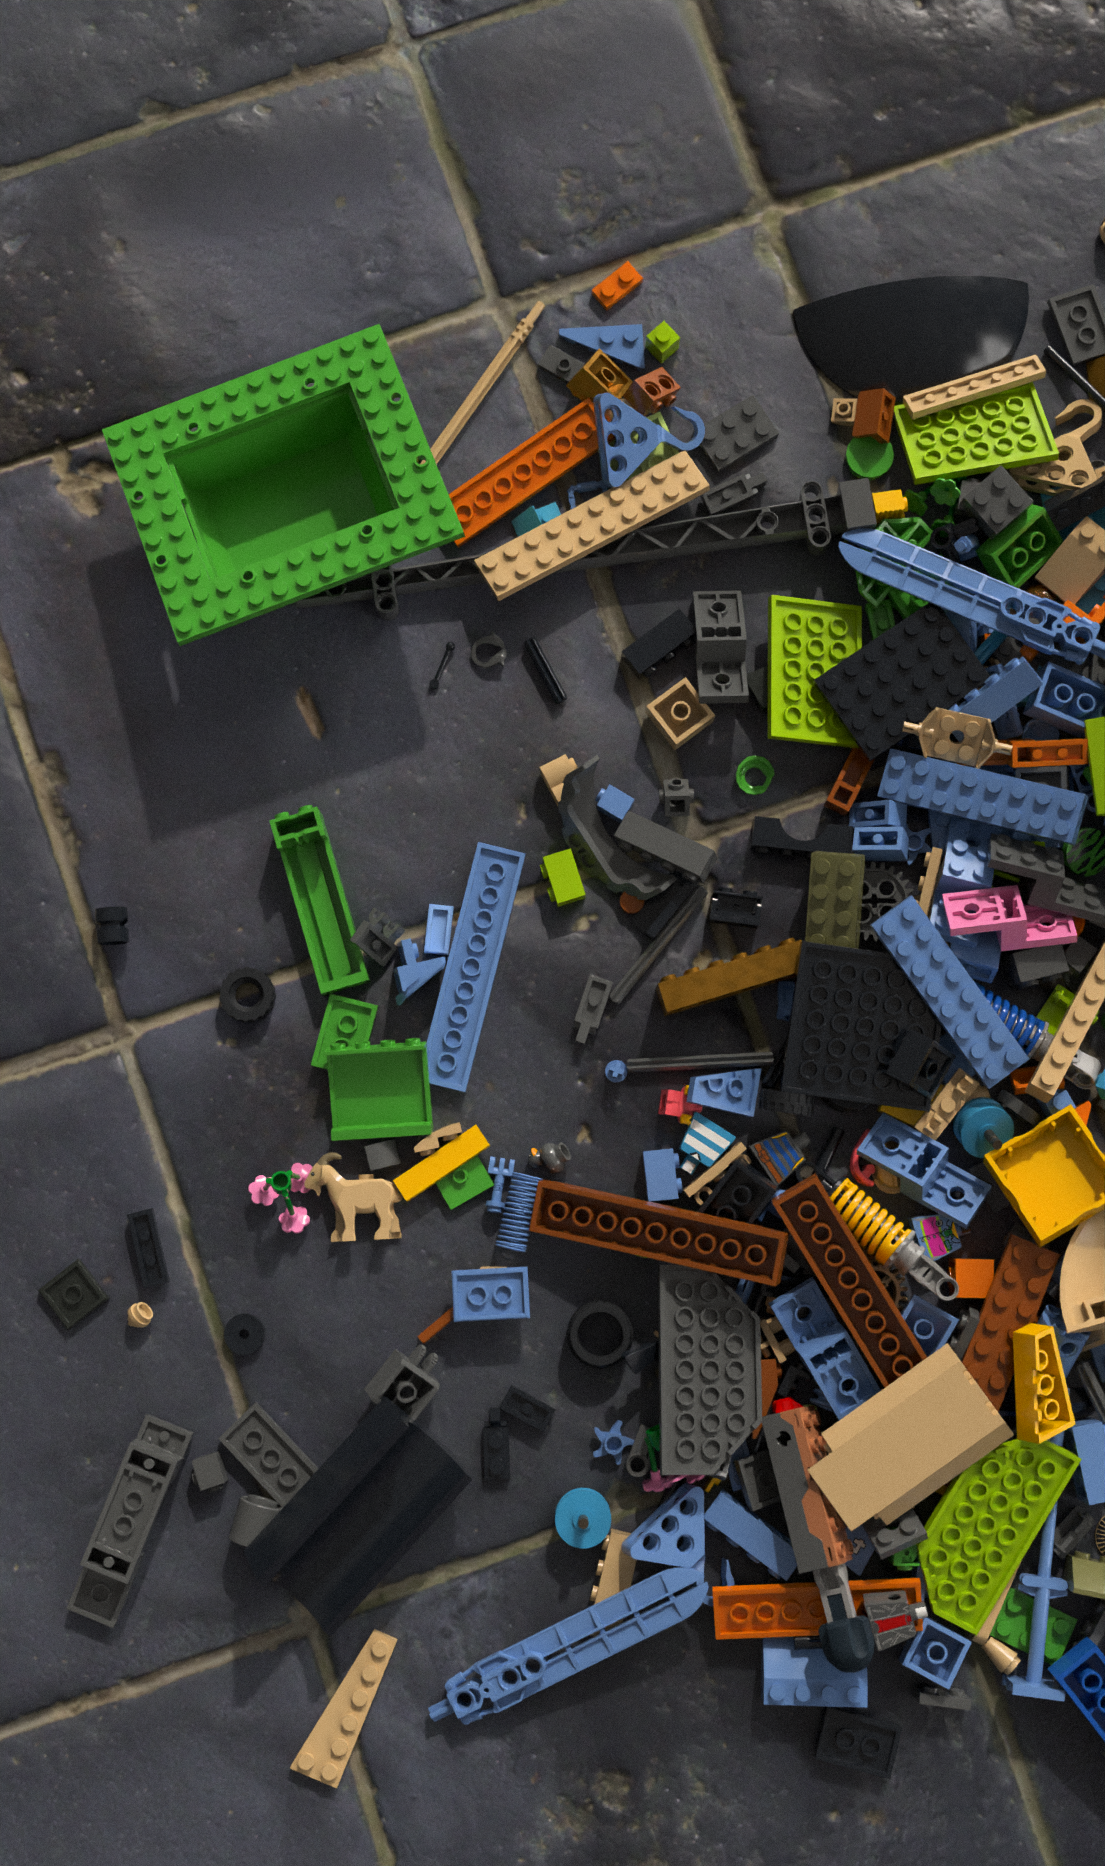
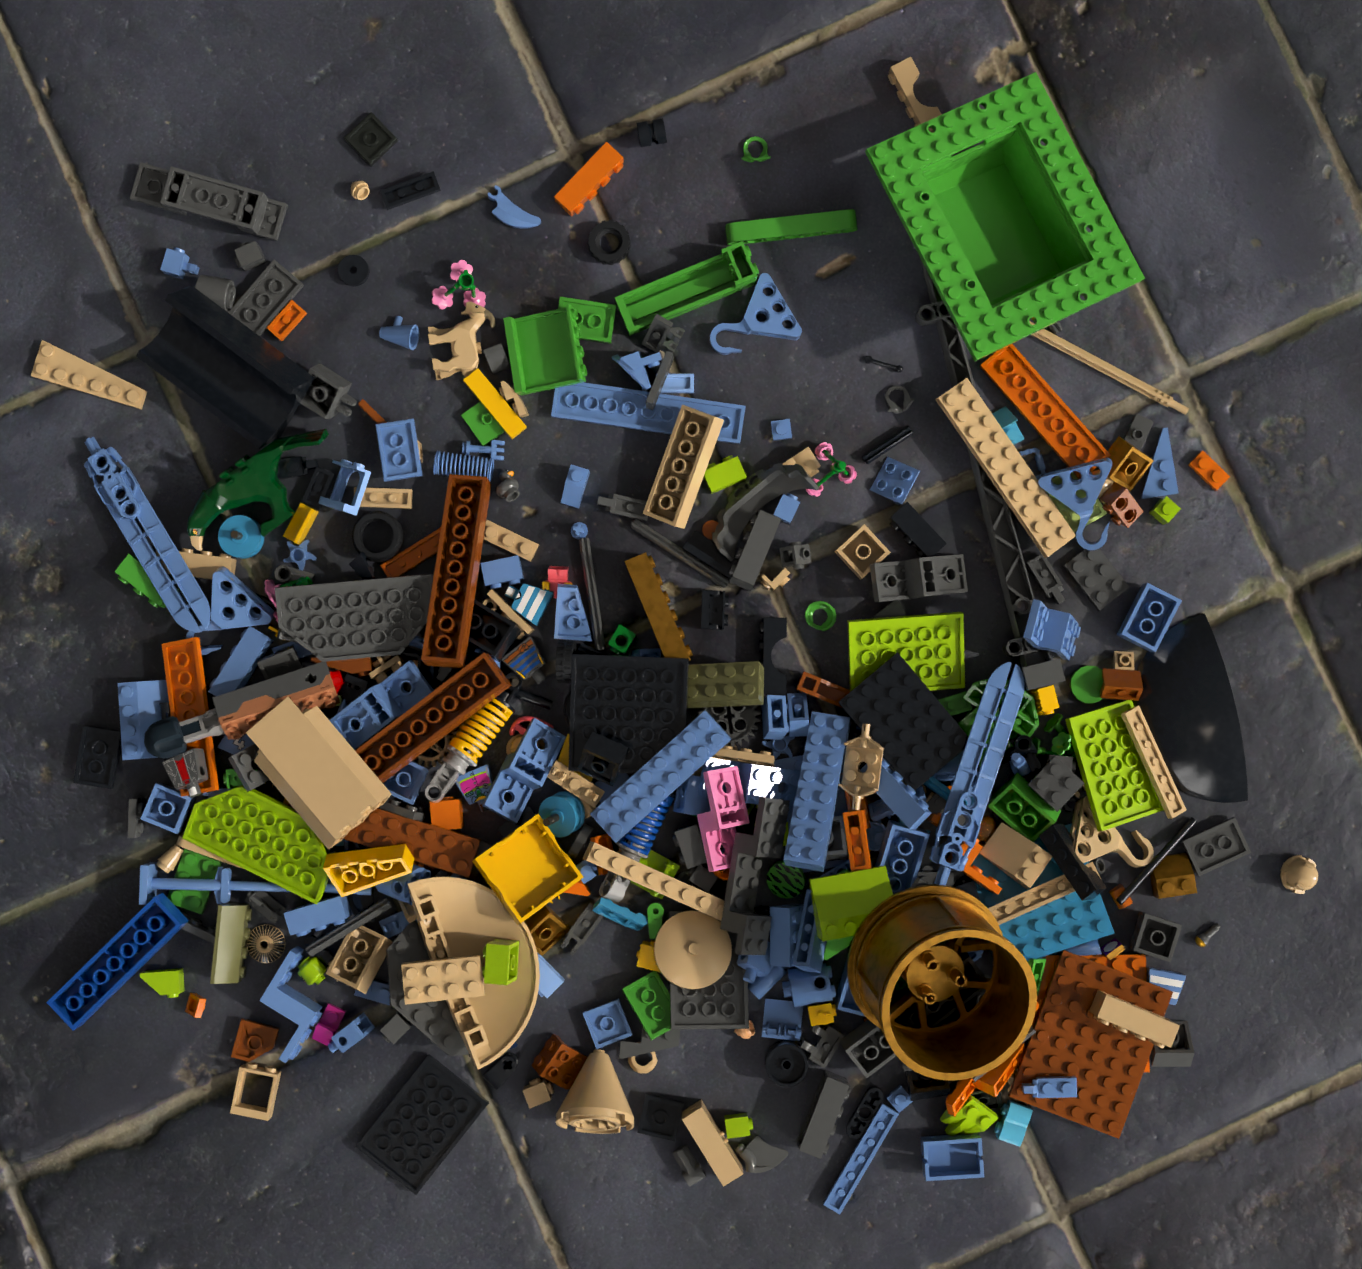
camera: 85 degrees right, 5 degrees up
none -> bright green brick [115,554,179,608]
none -> medium blue brick [160,247,200,279]
none -> dark green animal [187,429,329,551]
none -> orange plate [266,300,307,341]
none -> yellow panel [283,503,319,545]
none -> light blue panel [318,459,371,516]
none -> tan plate [354,487,413,509]
none -> medium blue piece [379,316,419,350]
none -> orange tile [380,527,441,577]
none -> tan plate [484,520,539,562]
none -> medium blue piece [488,185,541,229]
none -> orange brick [554,142,624,217]
none -> medium blue slope [561,464,590,509]
none -> green brick [608,624,636,655]
none -> tan brick [643,405,724,529]
none -> dark grey tile [646,351,673,410]
none -> medium blue piece [710,273,802,355]
none -> bright green beam [725,209,858,245]
none -> bright green piece [741,136,771,162]
none -> tan bracket [760,568,790,591]
none -> medium blue plate [770,419,792,441]
none -> bright pink plant [806,442,857,497]
none -> medium blue hinge [870,456,920,505]
none -> tan arch [888,57,942,133]
none -> medium blue bracket [1023,599,1081,661]
none -> medium blue brick [1117,583,1182,652]

